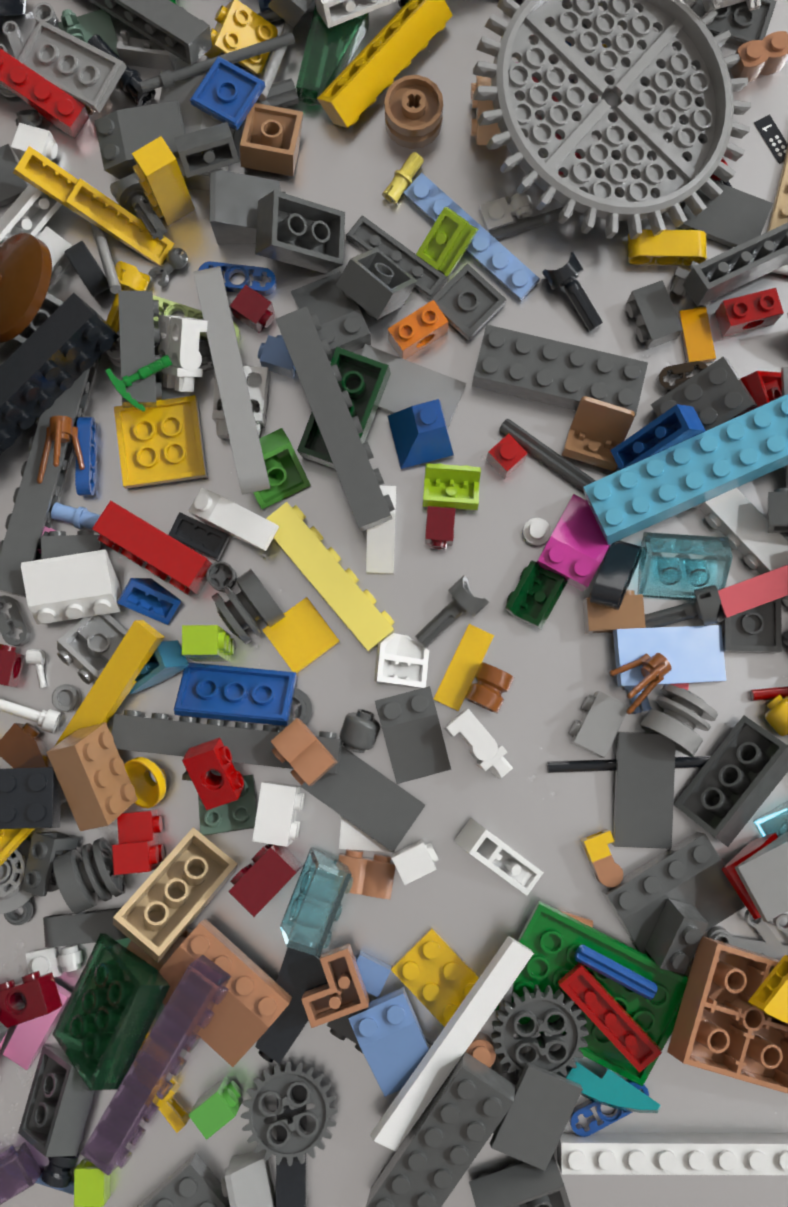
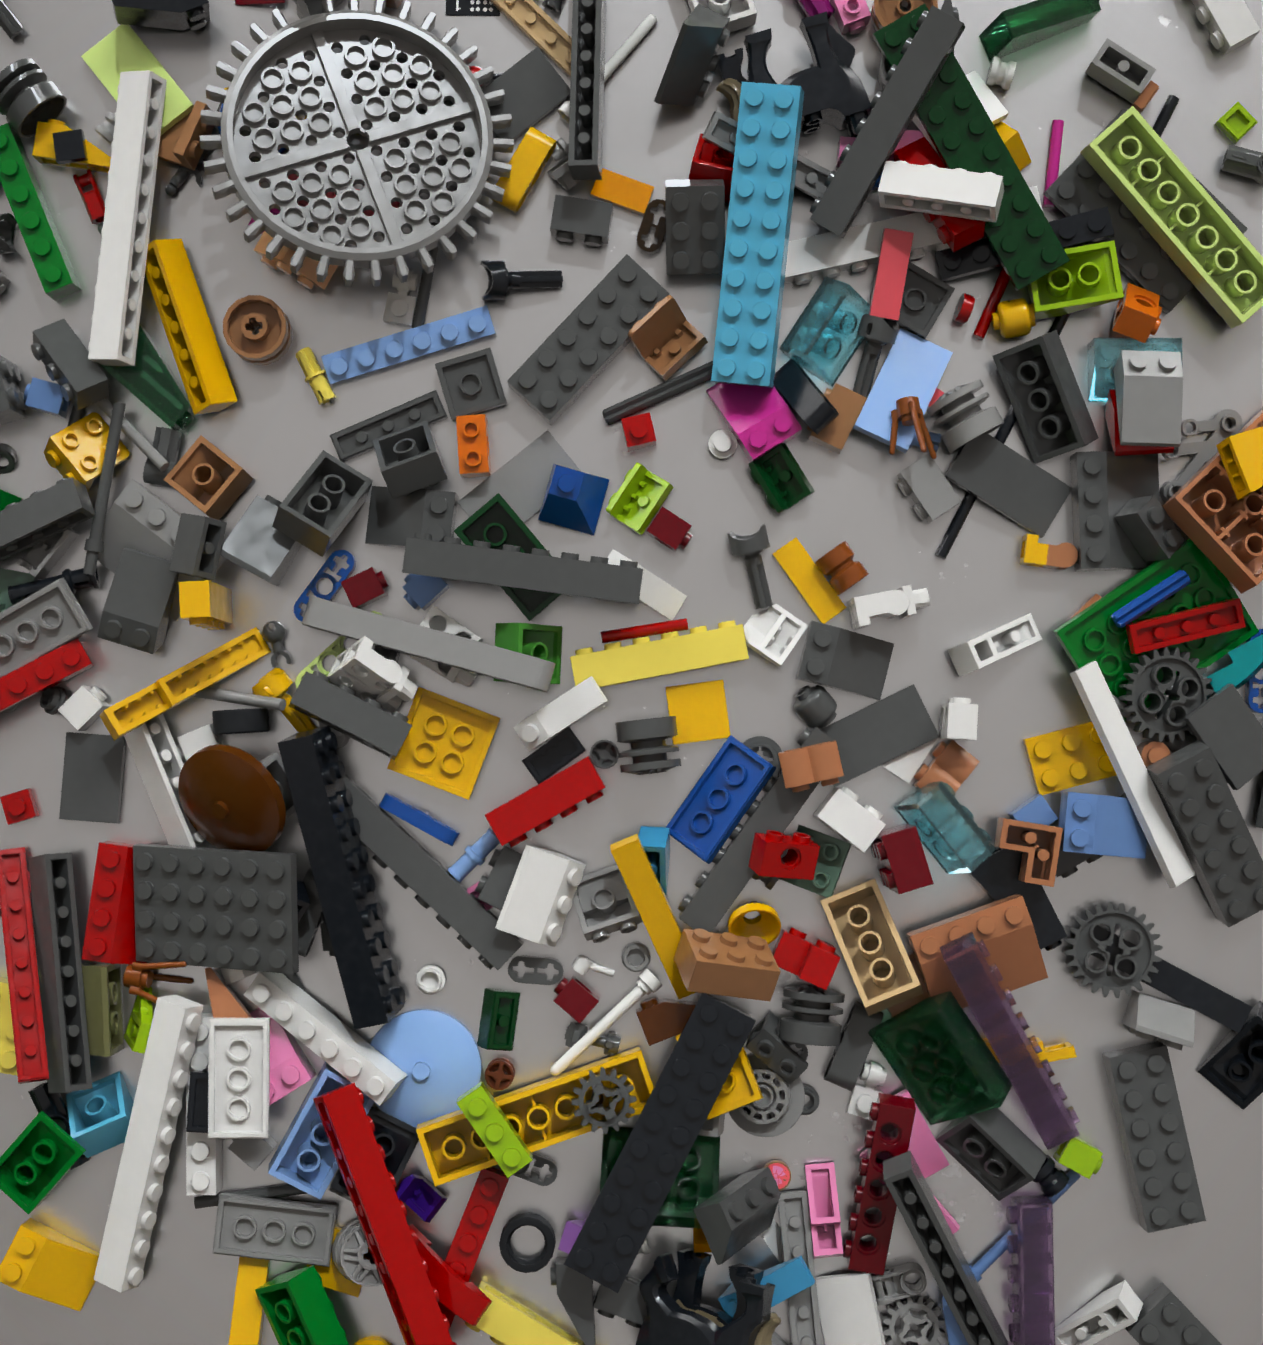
camera: 55 degrees left, 5 degrees up
dark orange plant [37,416,85,484] -> none
green piece [105,355,172,412] -> none
dark grey piece [110,173,167,240] -> none
blue slope [117,578,181,625] -> none
lime brick [182,625,235,662] -> none
bright green brick [188,1076,243,1140] -> none
blue tile [190,56,266,131] -> none
lime plate [416,207,479,277] -> none
blue brick [610,404,706,470] -> none
red brick [715,288,784,338] -> none
none -> red bar [601,618,688,643]
none -> red tile [953,293,975,324]

